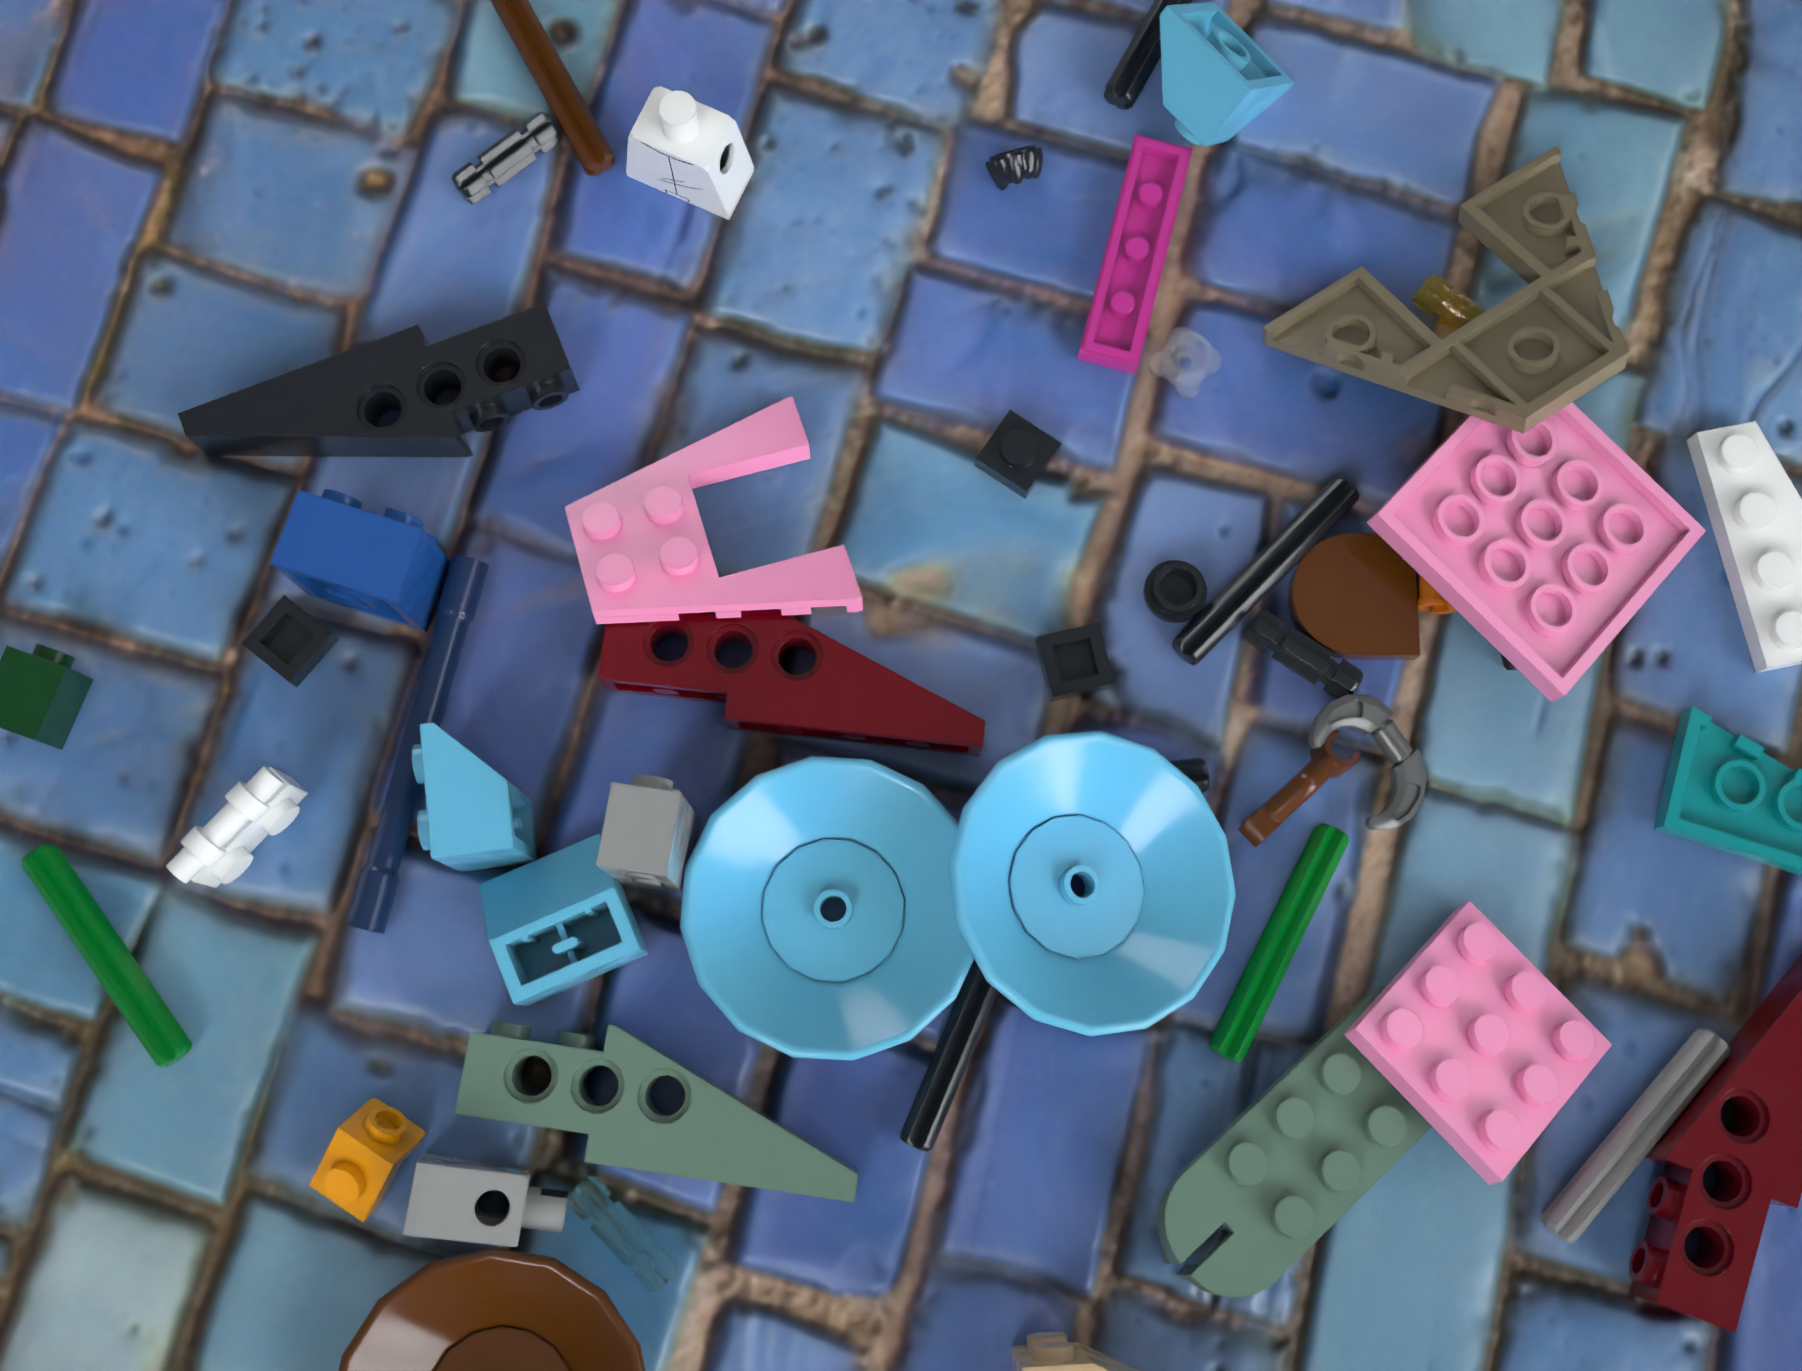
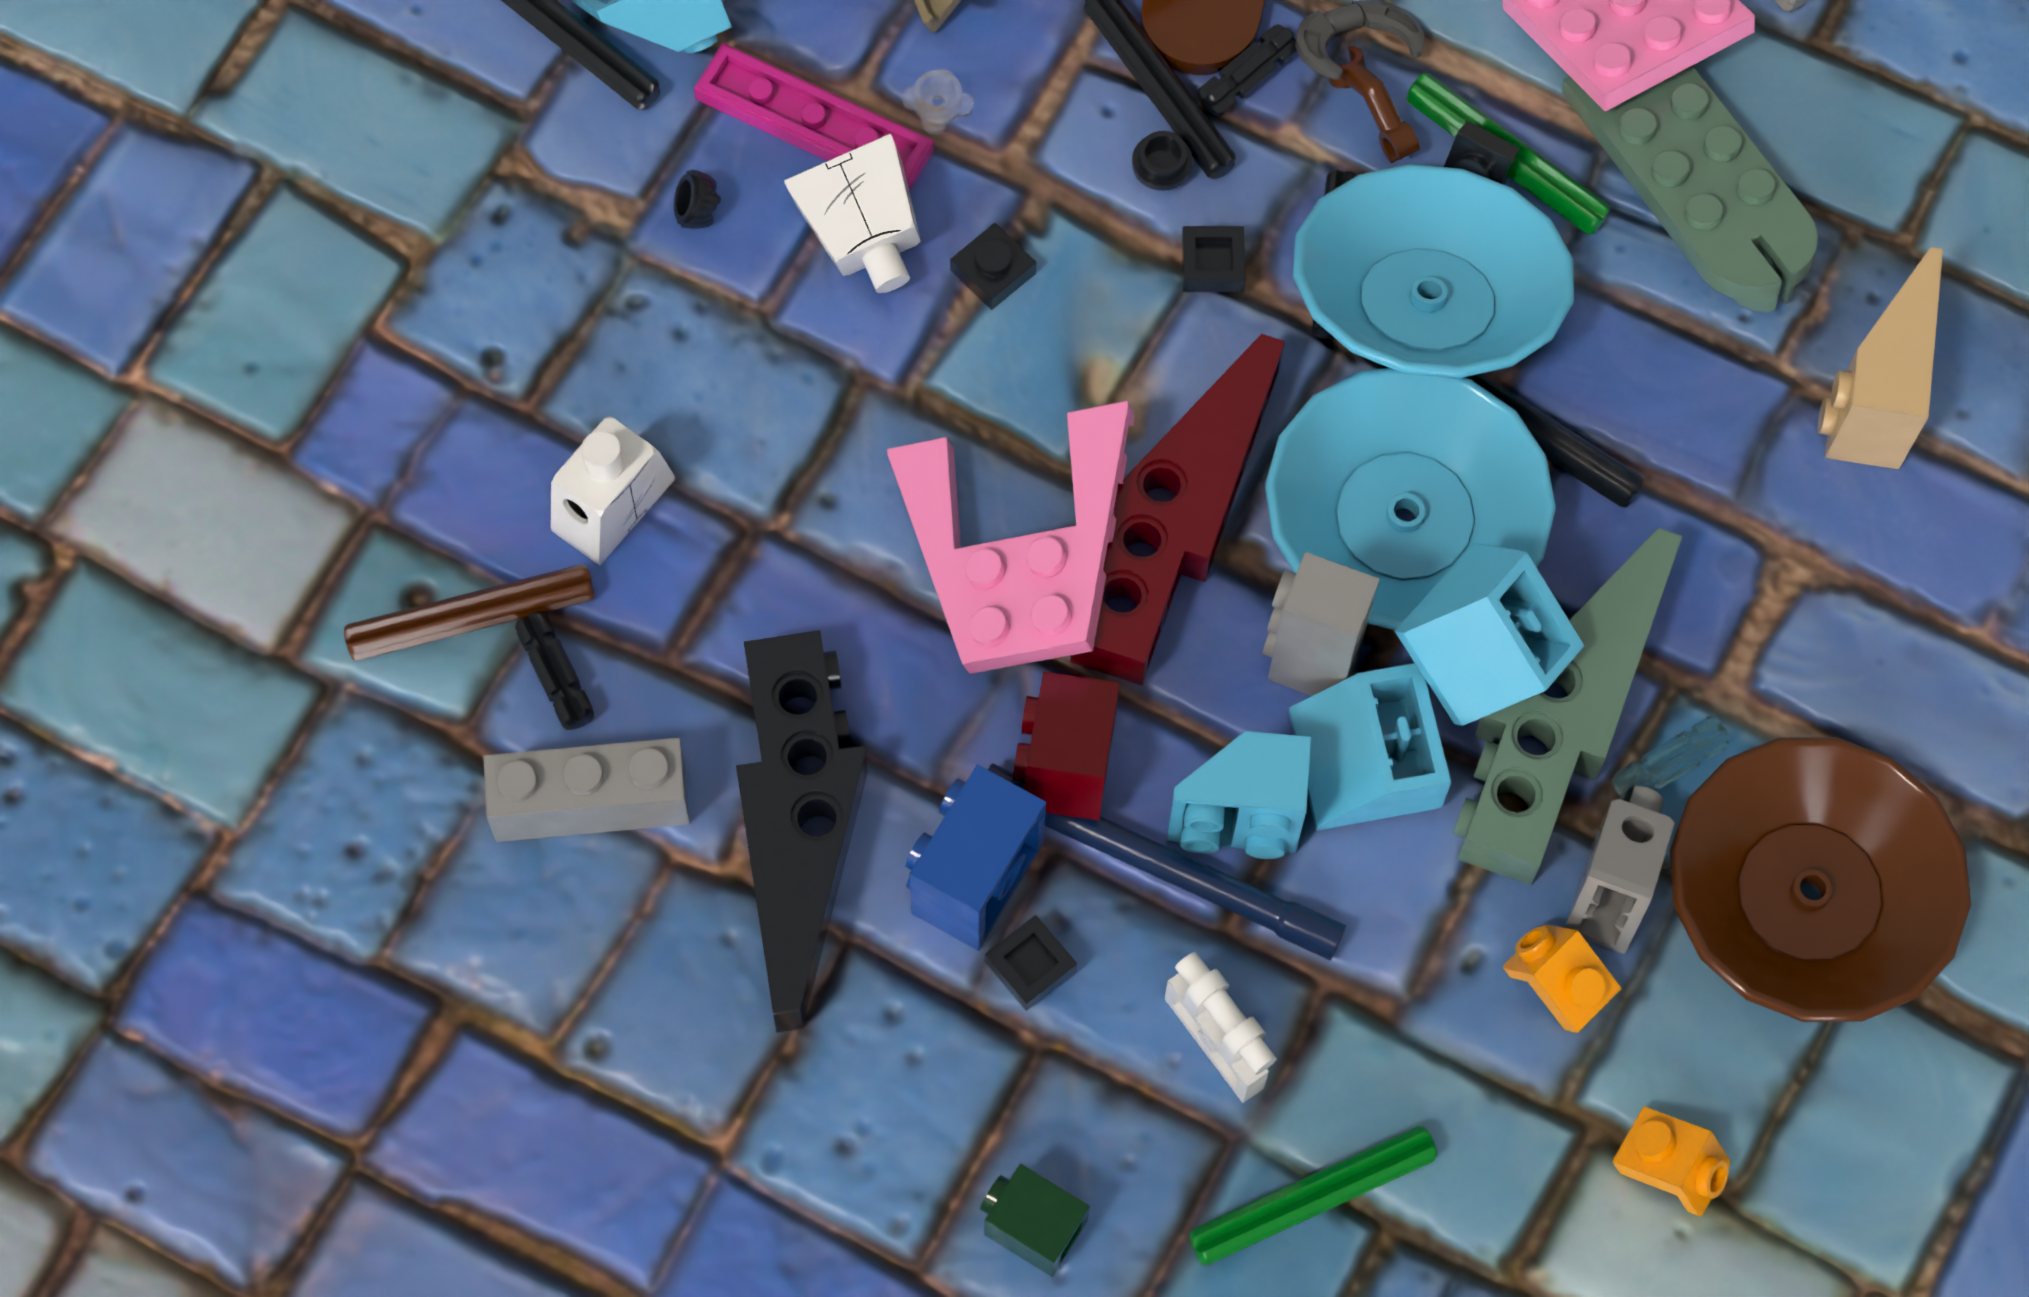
camera: 75 degrees left, 10 degrees down
none -> light grey brick [483,738,690,842]
none -> white torso [784,134,921,293]
none -> dark red brick [1013,671,1120,821]
none -> medium azure slope [1394,542,1584,726]
none -> black plate [1444,121,1520,185]
none -> light orange bracket [1612,1106,1730,1216]

